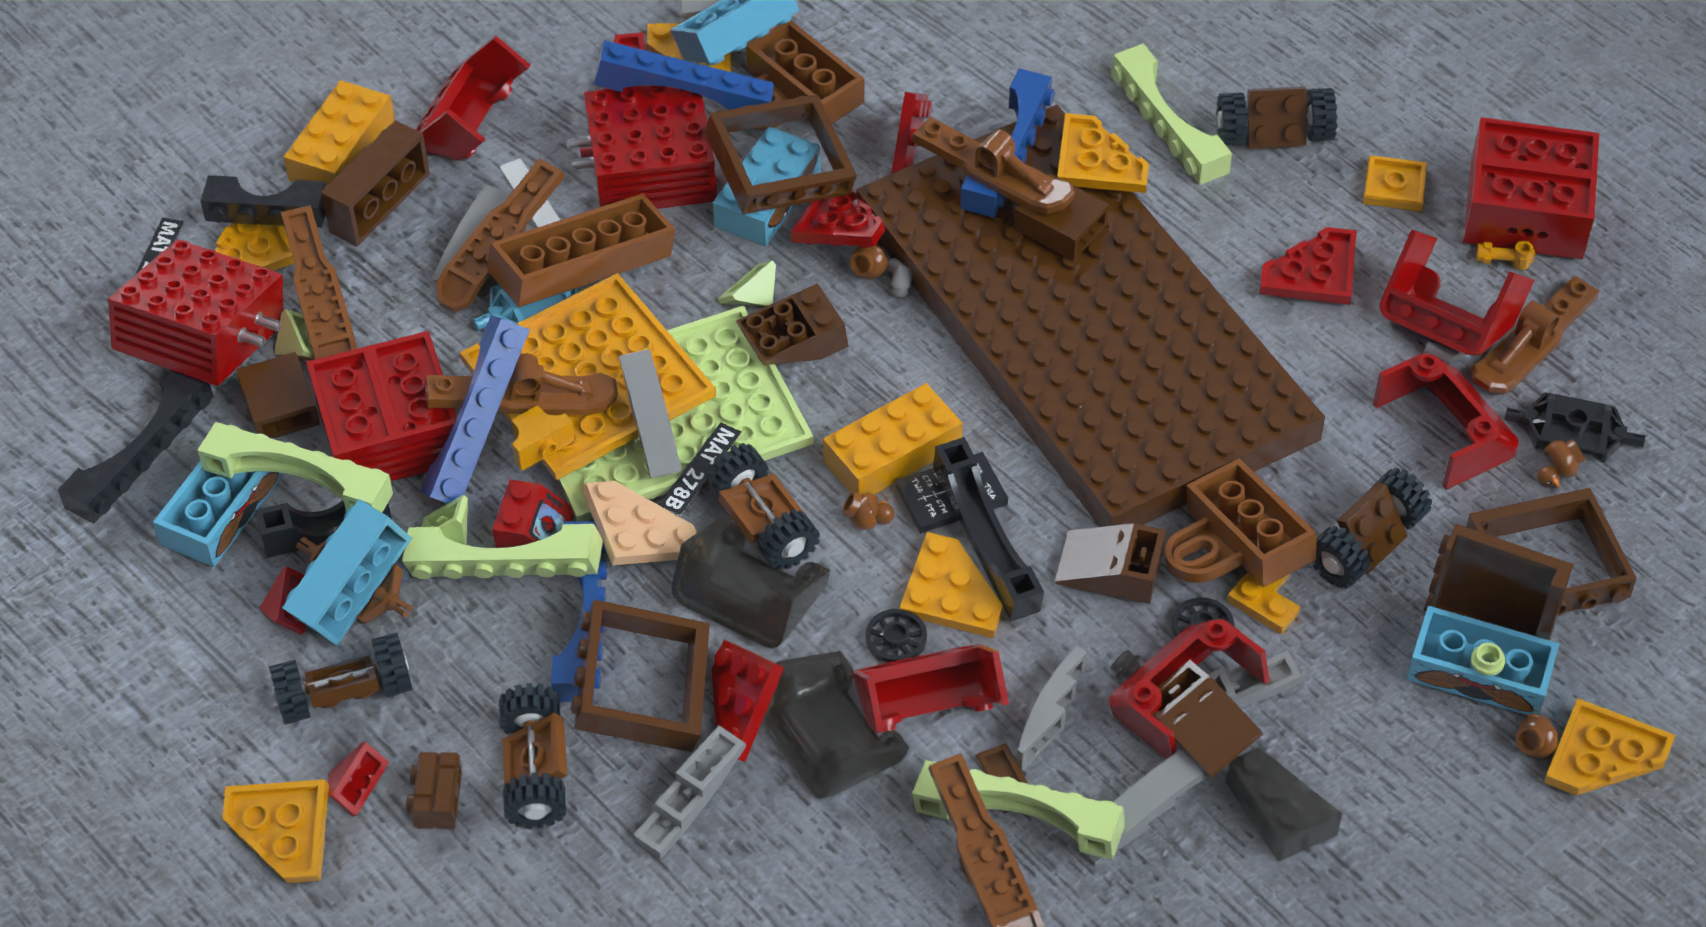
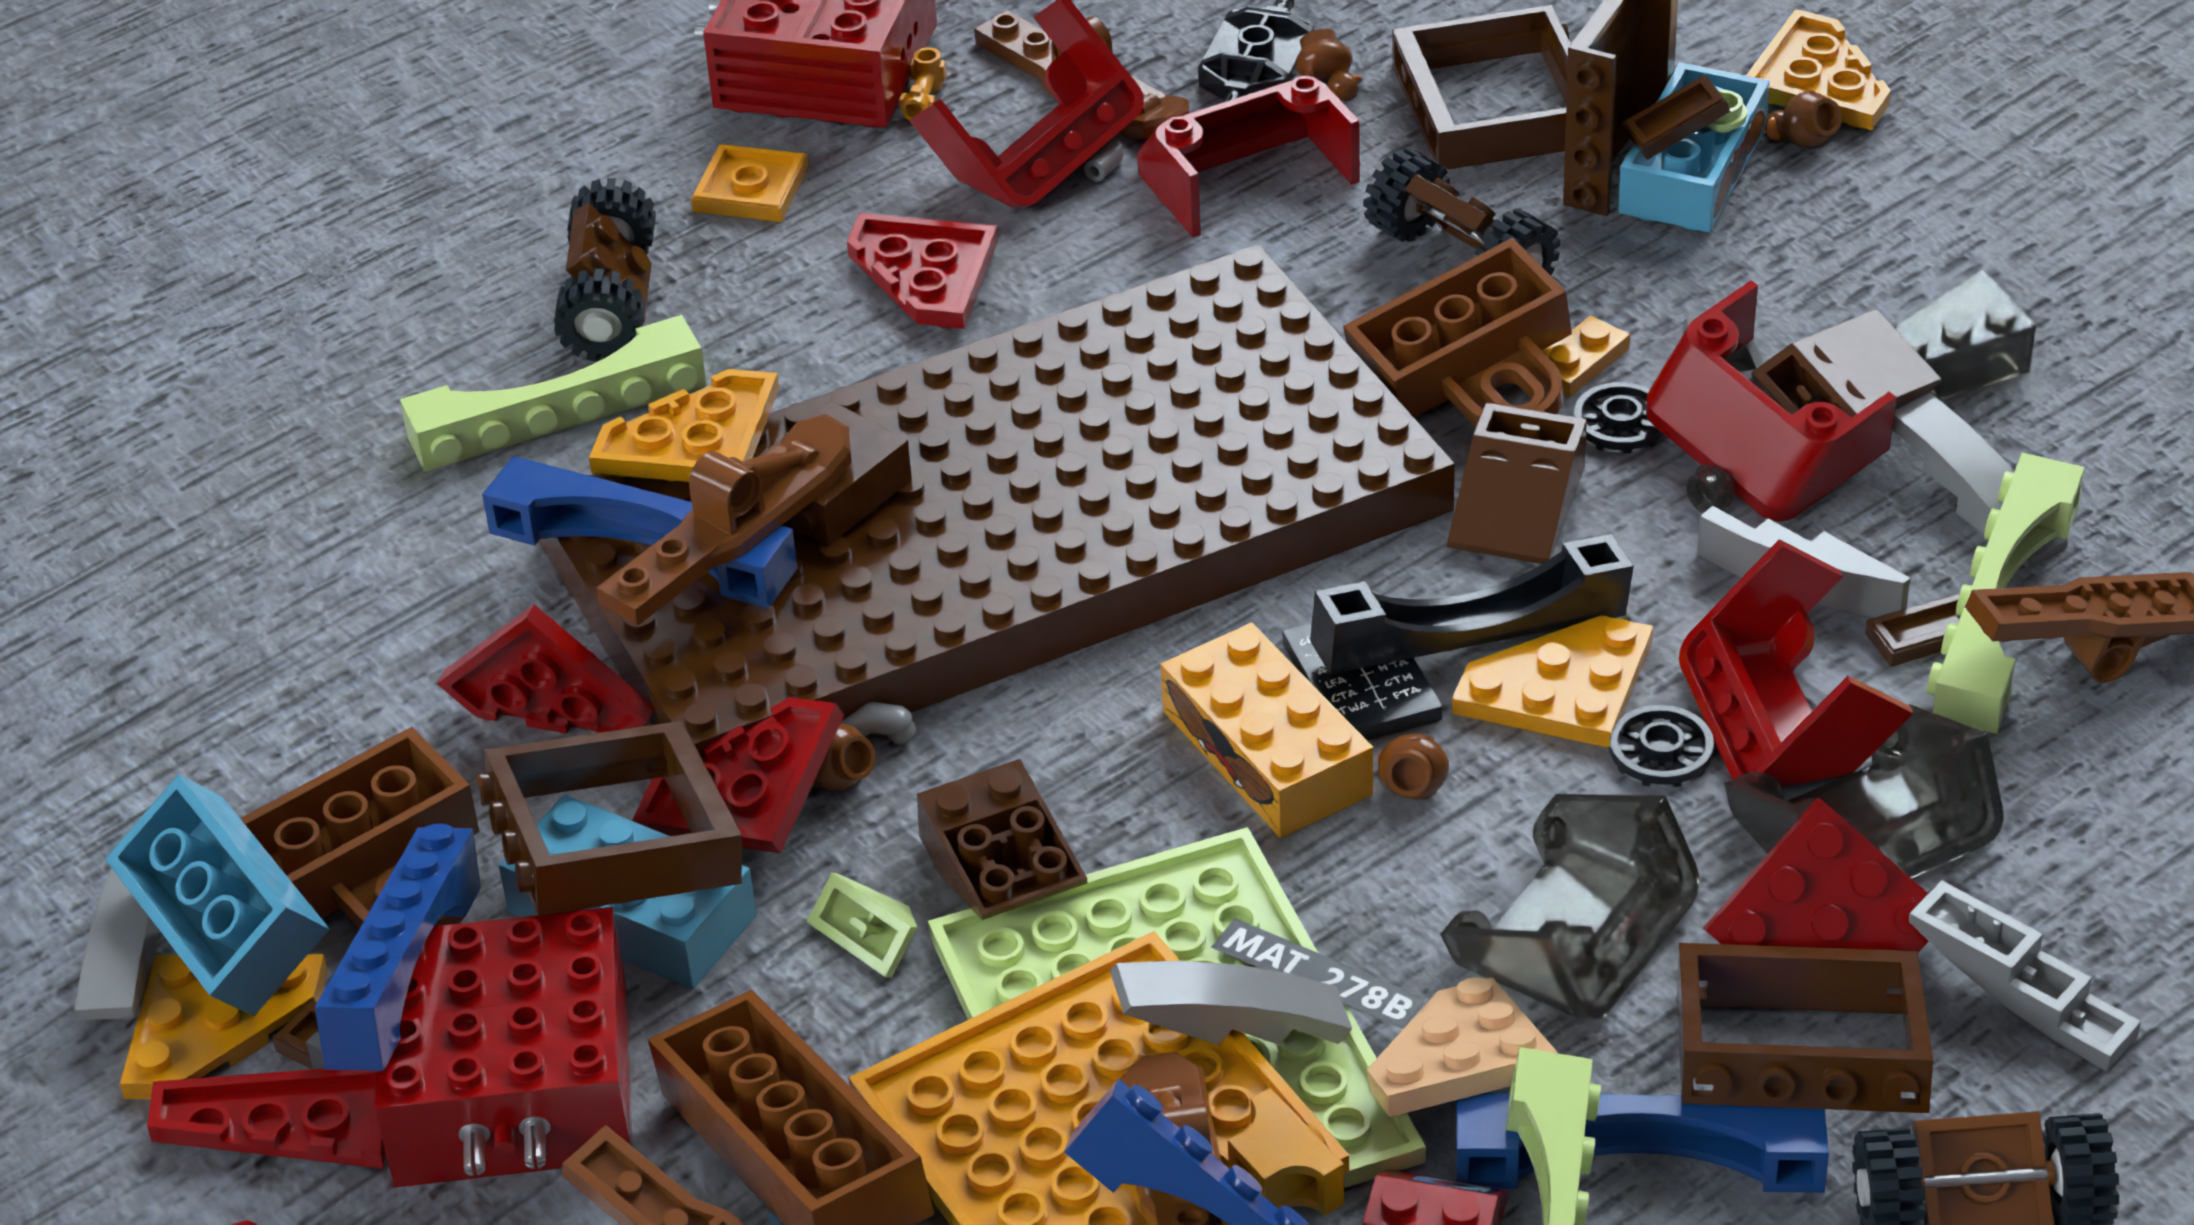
camera: 85 degrees left, 10 degrees down
plate [707,443,820,570] -> none
none -> reddish brown tile [1622,75,1731,160]

